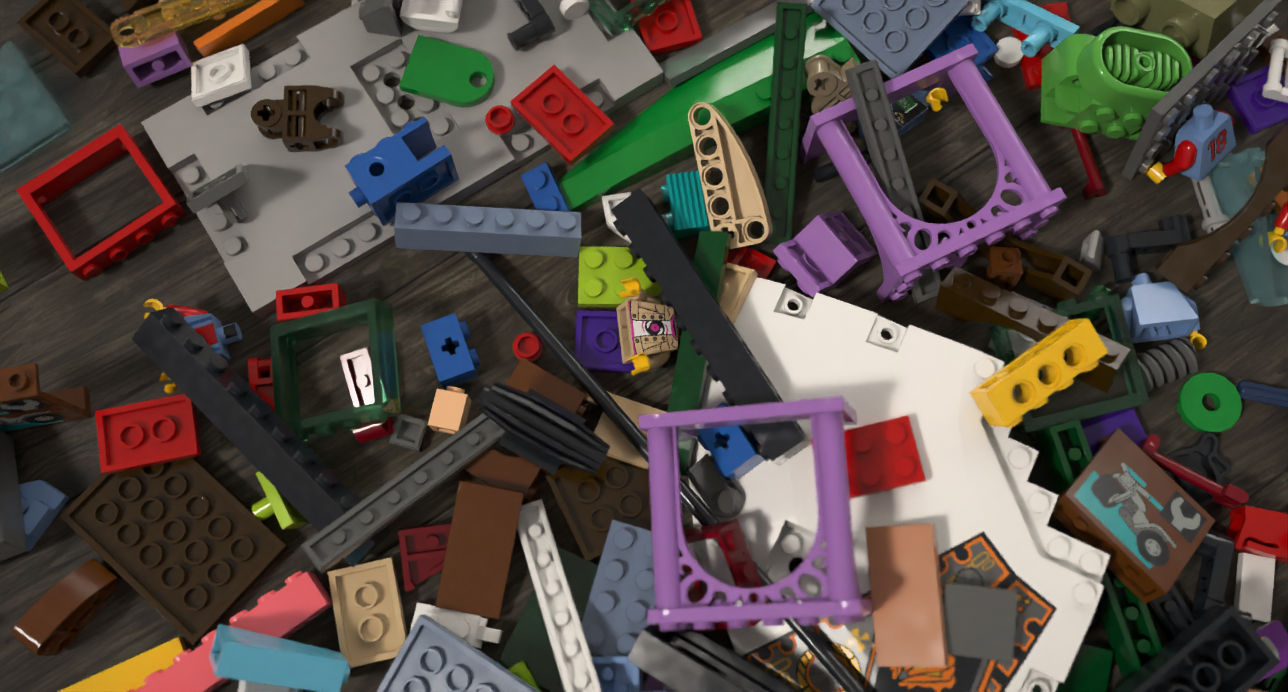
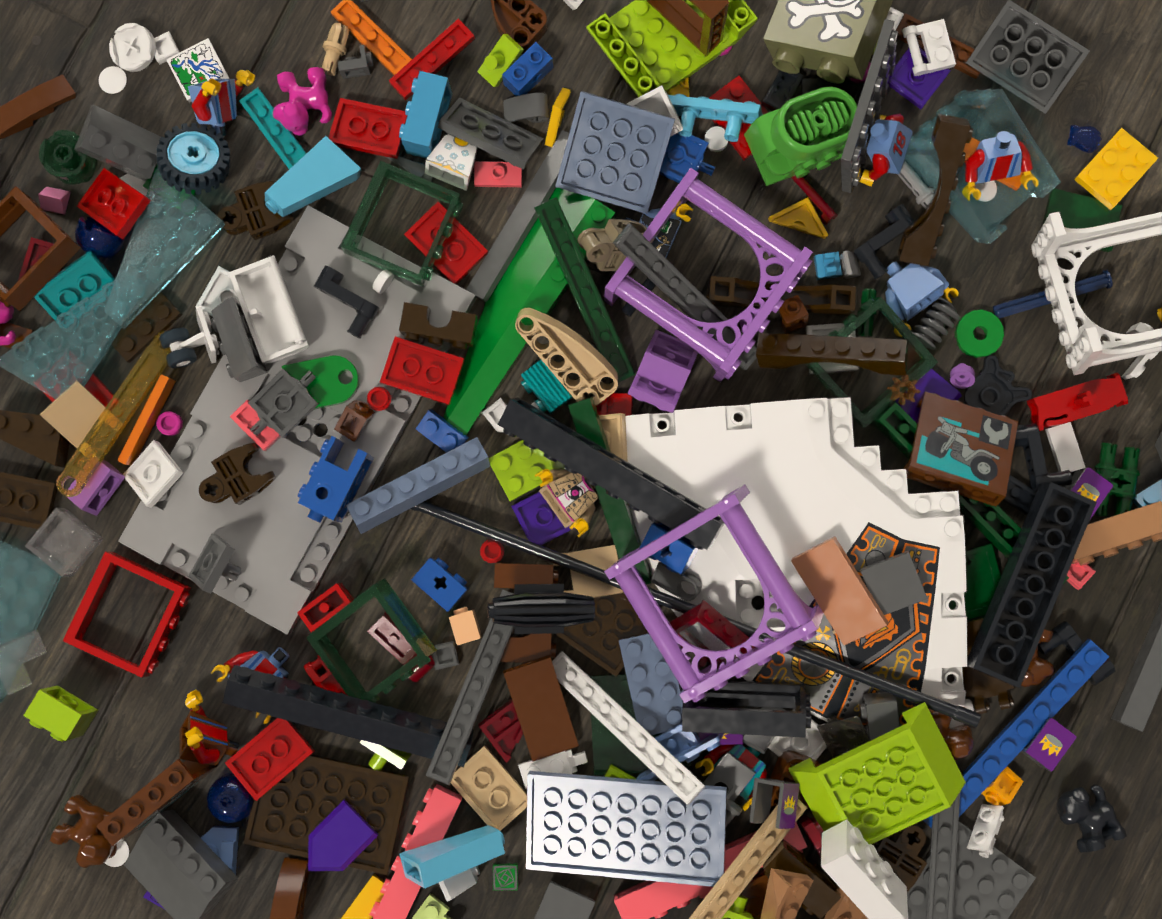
camera: 25 degrees left, 10 degrees up
red plate [810,415,926,500] -> none
yellow brick [969,318,1108,428] -> none
dark red hinge [1139,434,1249,508] -> none
none -> clear brick [25,508,103,577]
none -> dark pink tile [156,411,183,436]
none -> torso [179,690,239,765]
none -> clear blue cylinder [207,773,254,823]
none -> coral plate [230,400,281,451]
none -> dark grey plate [248,369,319,438]
none -> dark purple tile [308,799,379,871]
none -> reddish brown bracket [334,400,375,442]
none -> dark brown arch [399,302,478,349]
none -> yellow tile [768,197,829,239]
none -> dark azure tile [814,252,842,280]
none -> clear orange gear [887,375,920,405]
none -> medium lavender tile [950,363,975,389]

